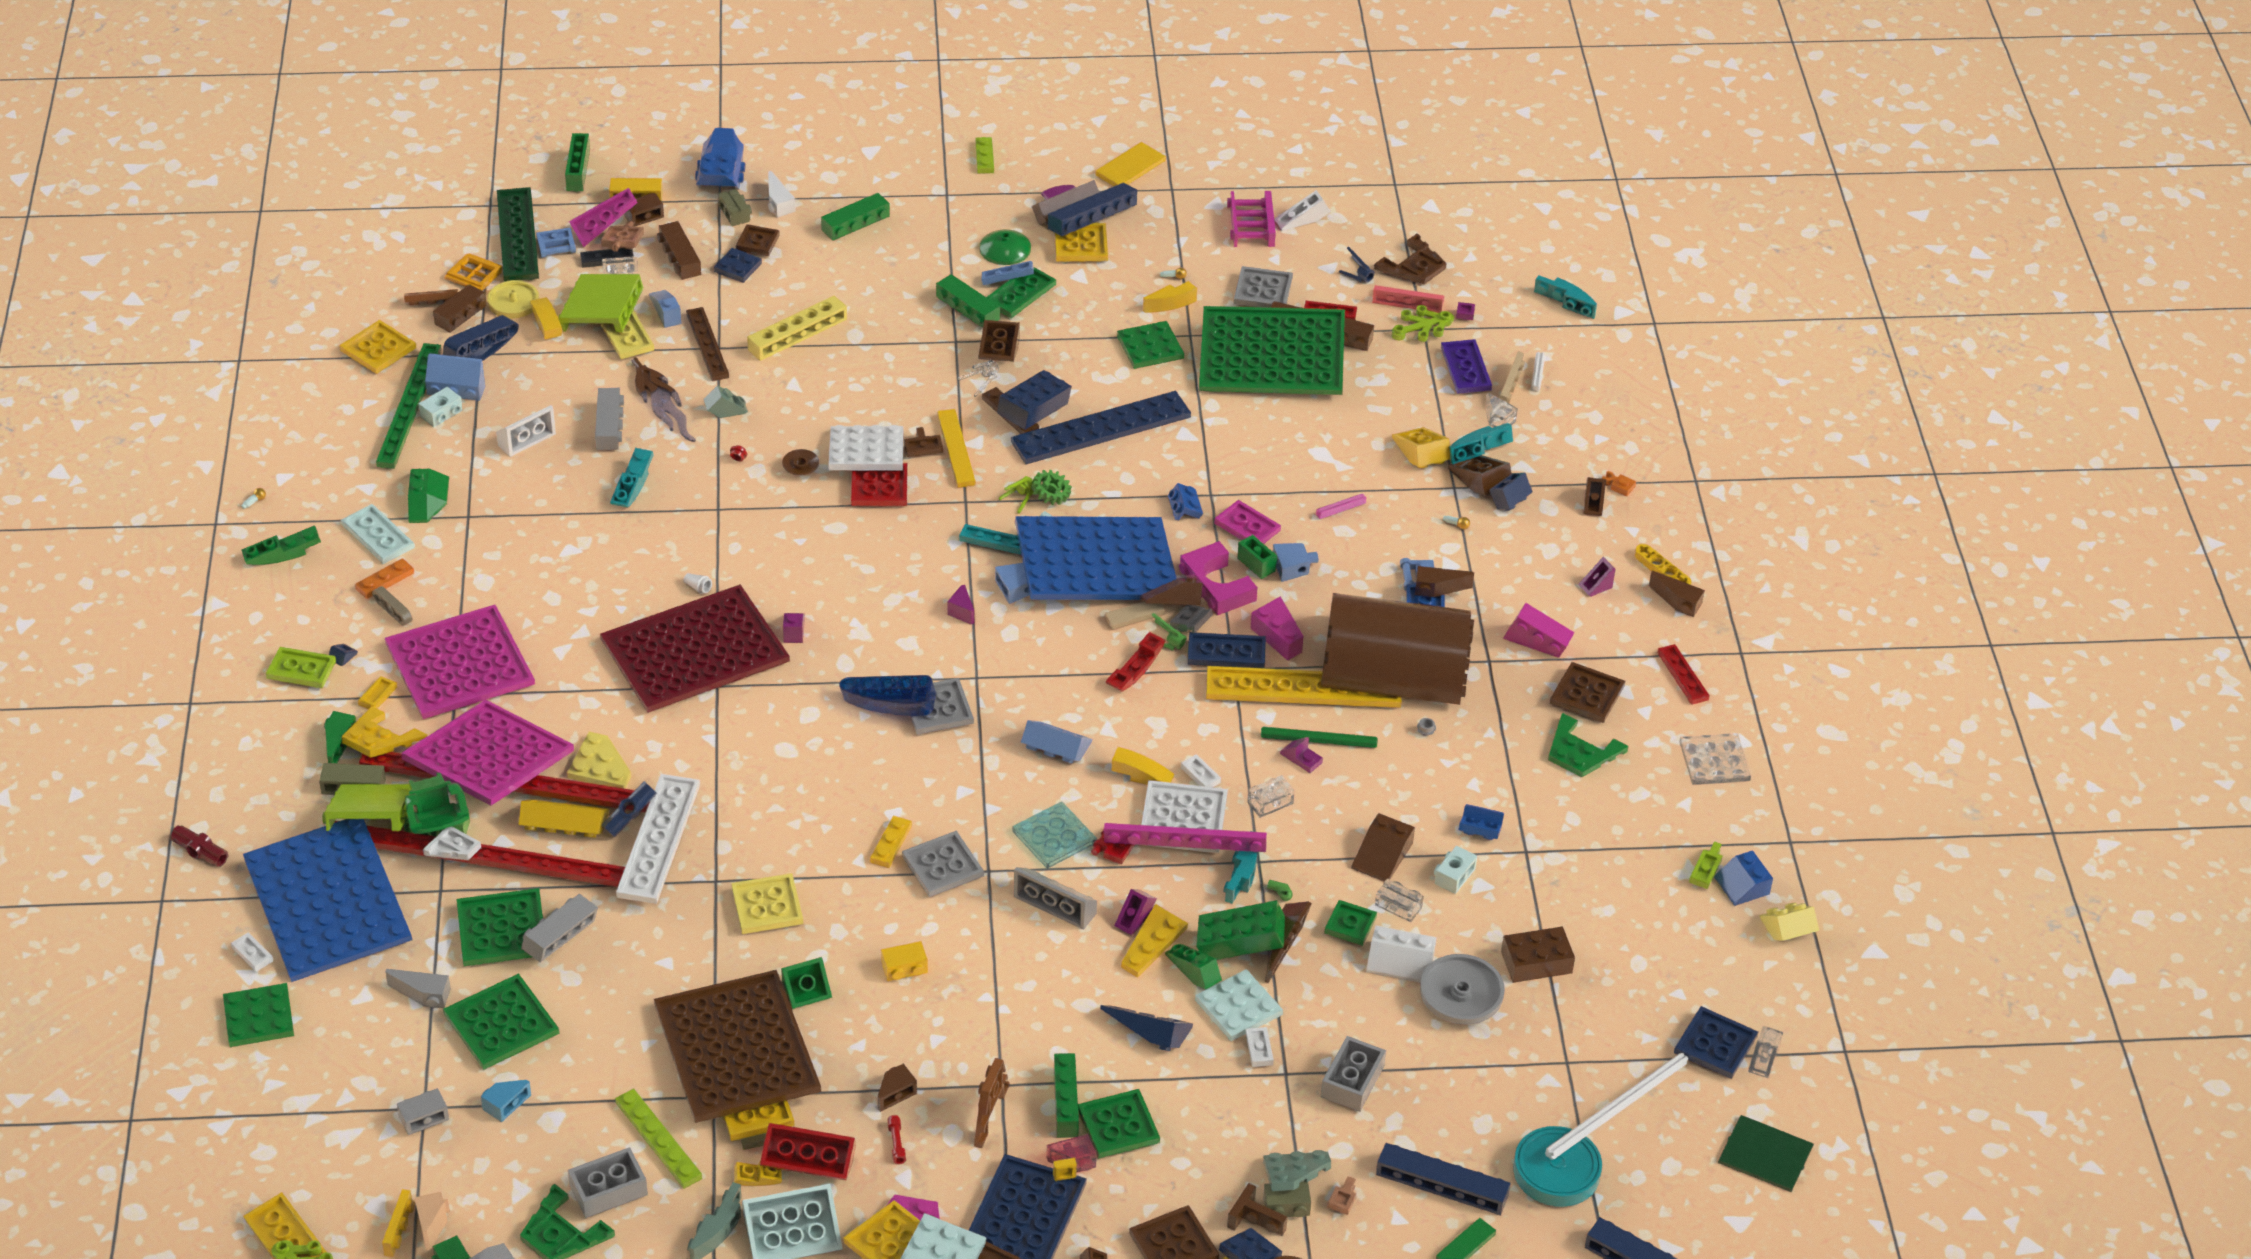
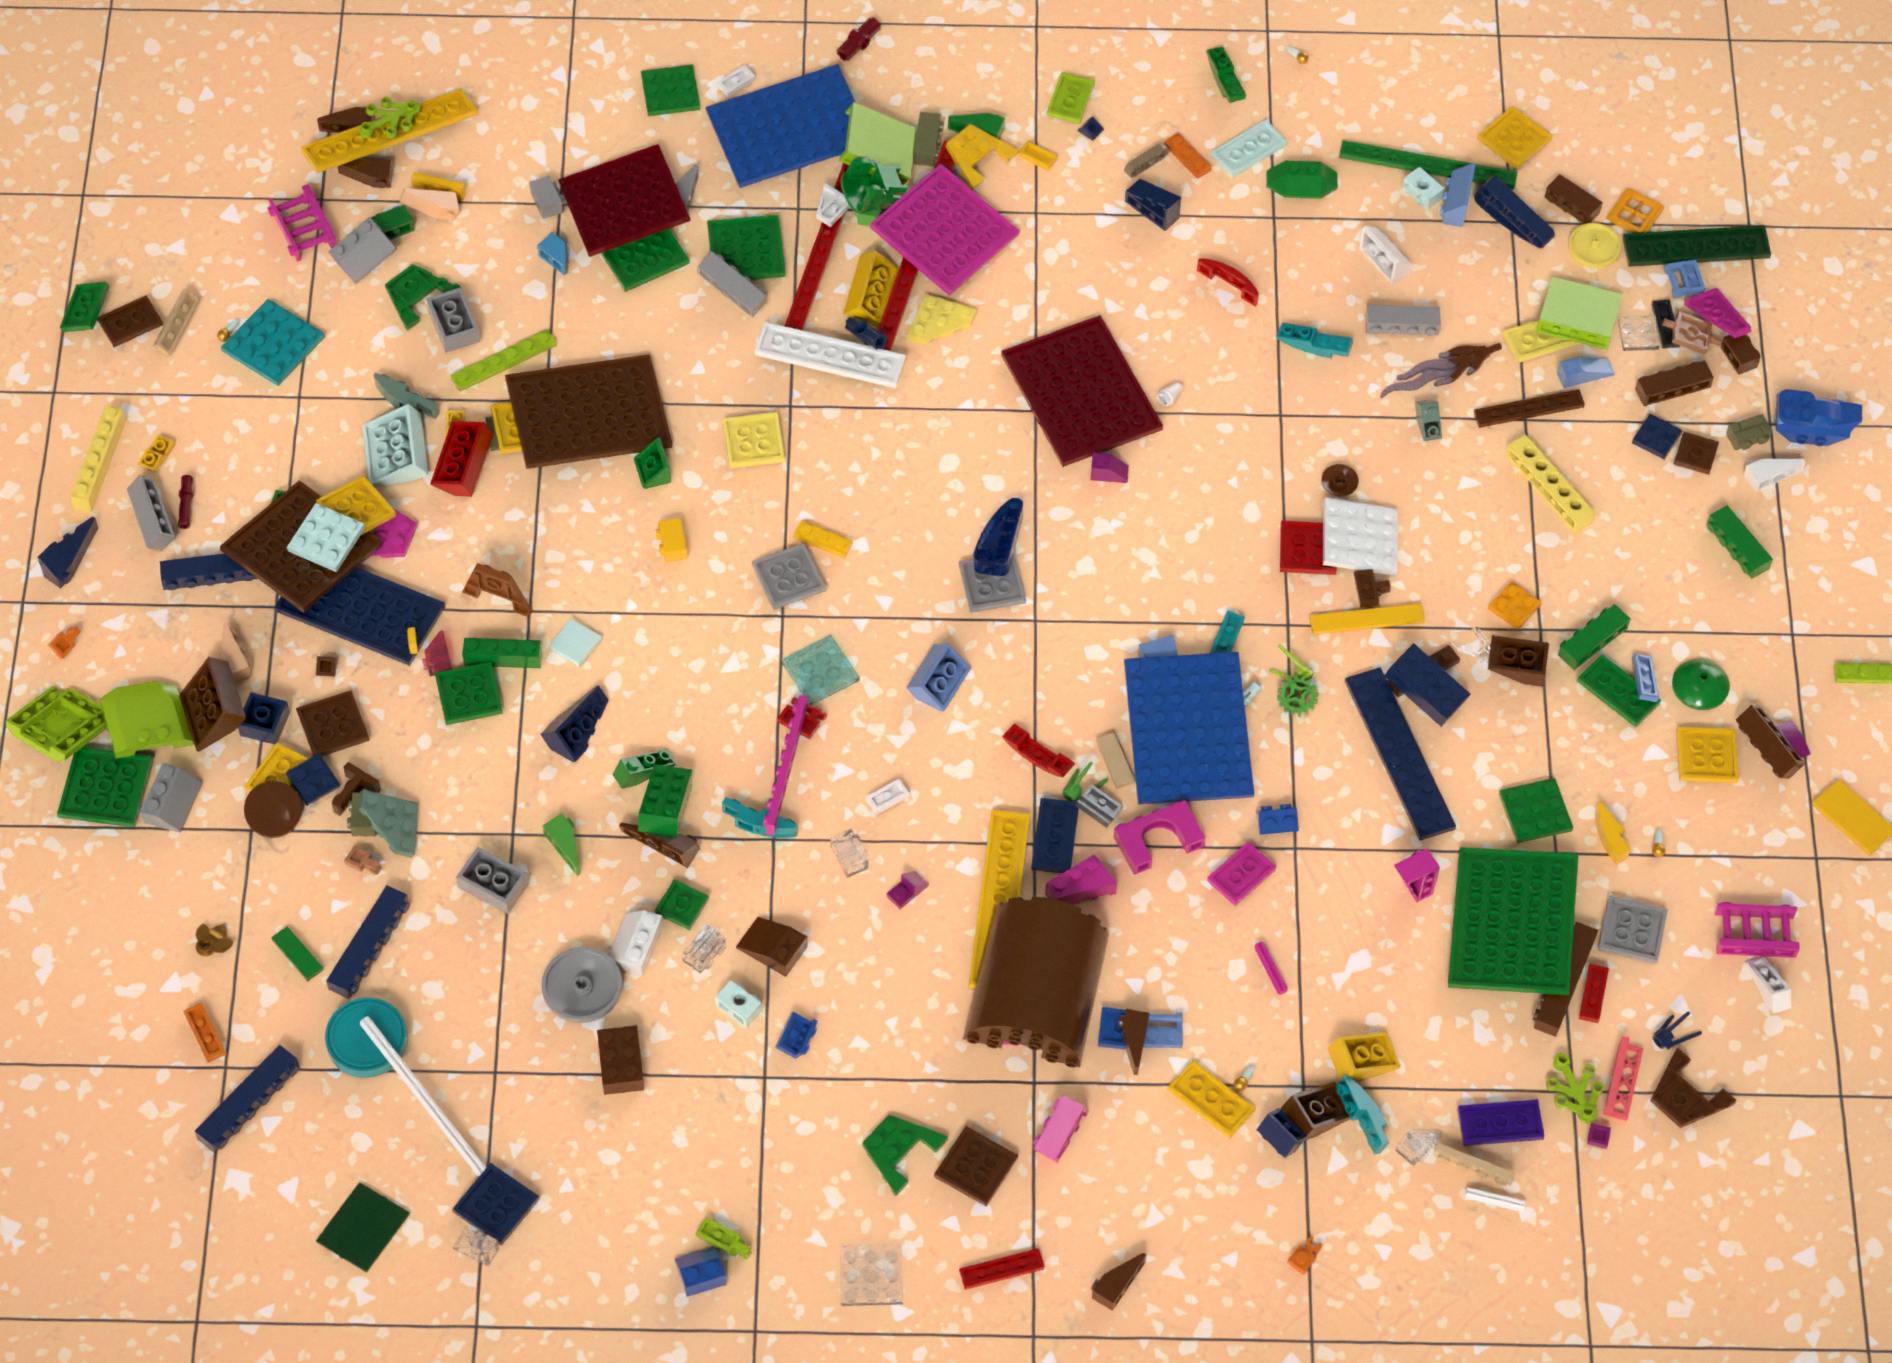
camera: 95 degrees right, 15 degrees up
dark pink plate [385,604,535,719] -> none
dark orange plate [404,289,458,305] -> none
yellow slope [530,297,562,340] -> none
green brick [565,133,590,192] -> none
yellow brick [609,178,663,202] -> none
red plate [730,445,748,462] -> none
reddish brown slope [878,1063,917,1112] -> none
red bar [887,1115,906,1165] -> none
magenta slope [947,585,974,625] -> none
light grey slope [1014,867,1097,930] -> none
dark blue brick [1048,183,1137,236] -> none
yellow slope [1111,747,1174,785] -> none
magenta slope [1114,889,1157,935] -> none
yellow wing [1121,904,1188,978] -> none
reddish brown slope [1140,575,1203,605] -> none
white plate [1141,780,1228,853] -> none
light aqua plate [1195,969,1283,1042] -> none
green brick [1237,535,1277,579] -> none
white plate [1246,1027,1274,1067] -> none
green axle [1261,726,1378,748] -> none
bright green arm [1267,879,1293,901] -> none
medium blue torso [1273,543,1319,582] -> none
light grey plate [1417,718,1436,736] -> none
teal slope [1534,275,1597,319] -> none
magenta slope [1578,557,1616,597] -> none
reddish brown slope [1584,477,1606,516] -> none
yellow beam [1635,544,1692,585] -> none
light yellow slope [1760,902,1819,941] -> none
none -> bright green slope [542,813,580,876]
none -> light aqua tile [548,619,602,667]
none -> dark red plate [558,144,691,257]
none -> dark blue wedge [1125,179,1181,231]
none -> yellow tile [1167,1060,1256,1139]
none -> red slope [1197,258,1259,307]
none -> dark pink wedge [1394,848,1440,903]
none -> light orange plate [1488,581,1542,630]

